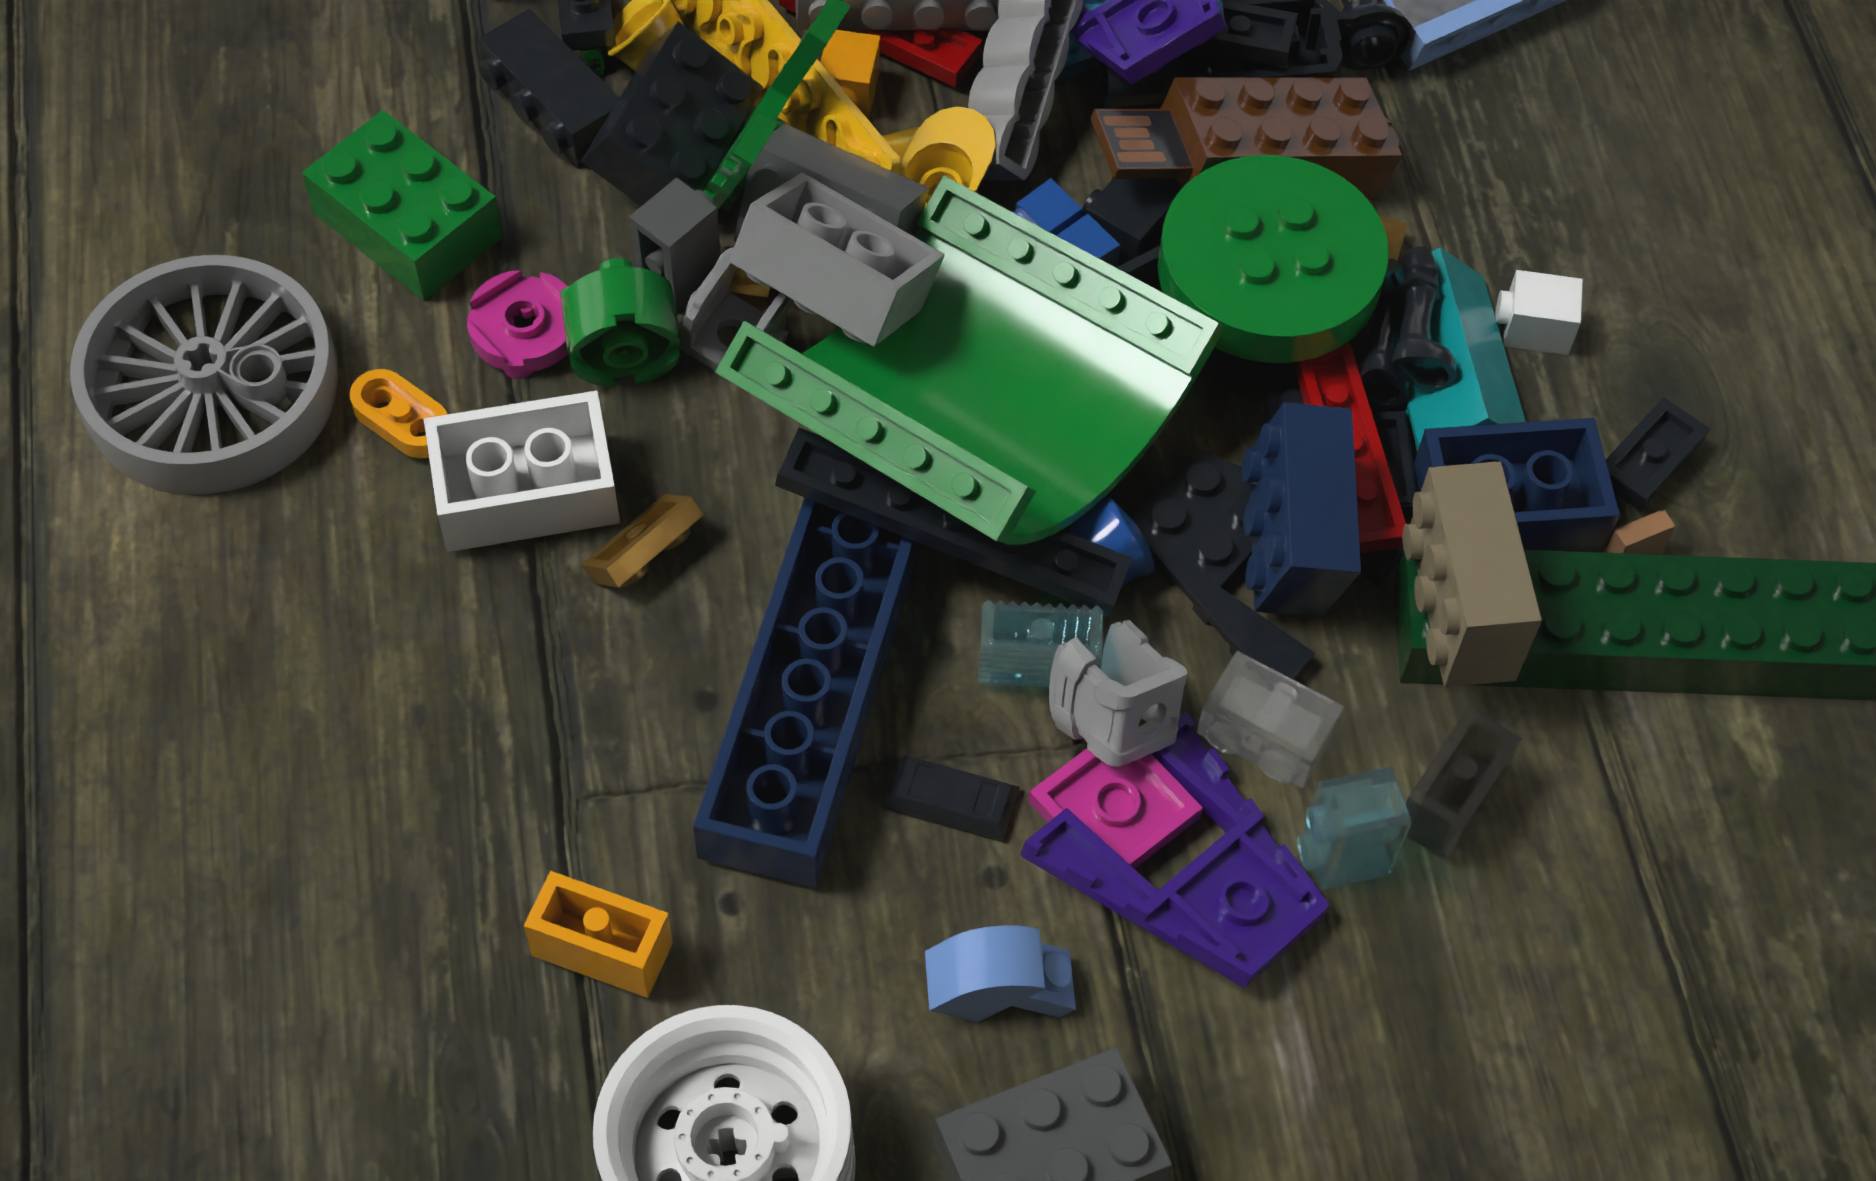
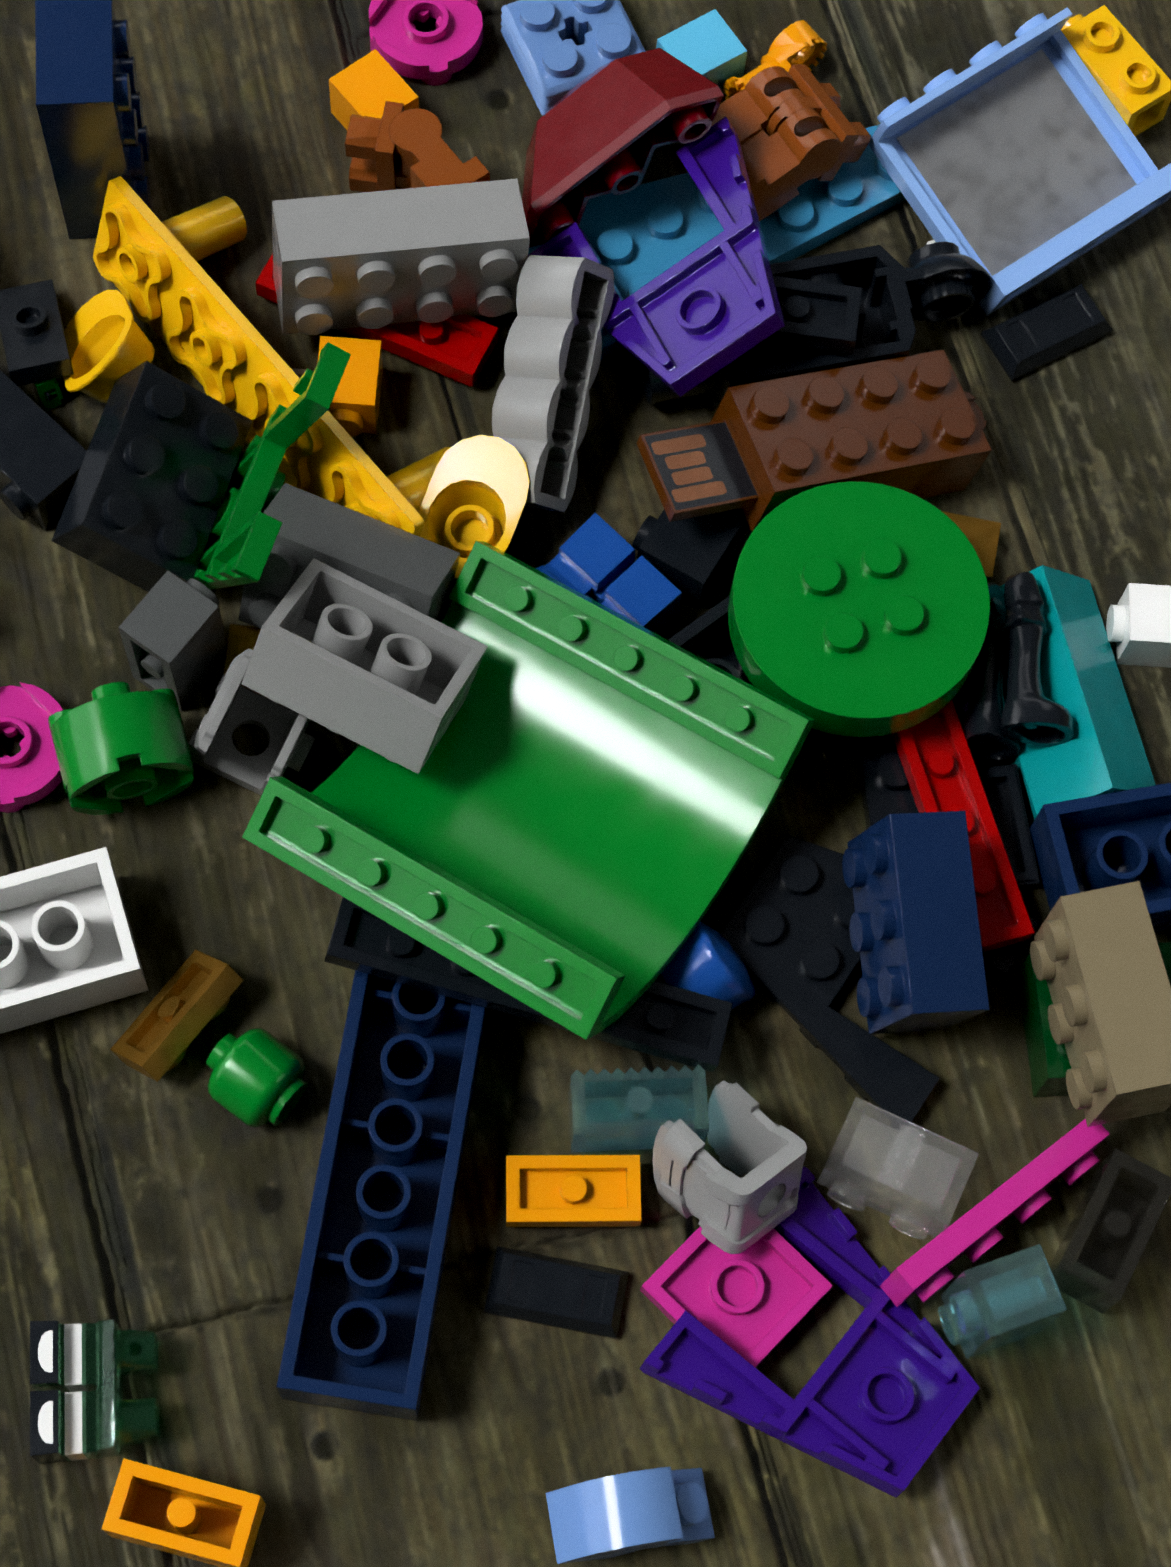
camera: 10 degrees left, 10 degrees up
none -> clear green hips [30,1320,160,1464]
none -> green head [206,1028,308,1128]
none -> light orange plate [506,1155,642,1227]
none -> dark pink plate [880,1119,1110,1307]
none -> black tile [981,284,1112,381]

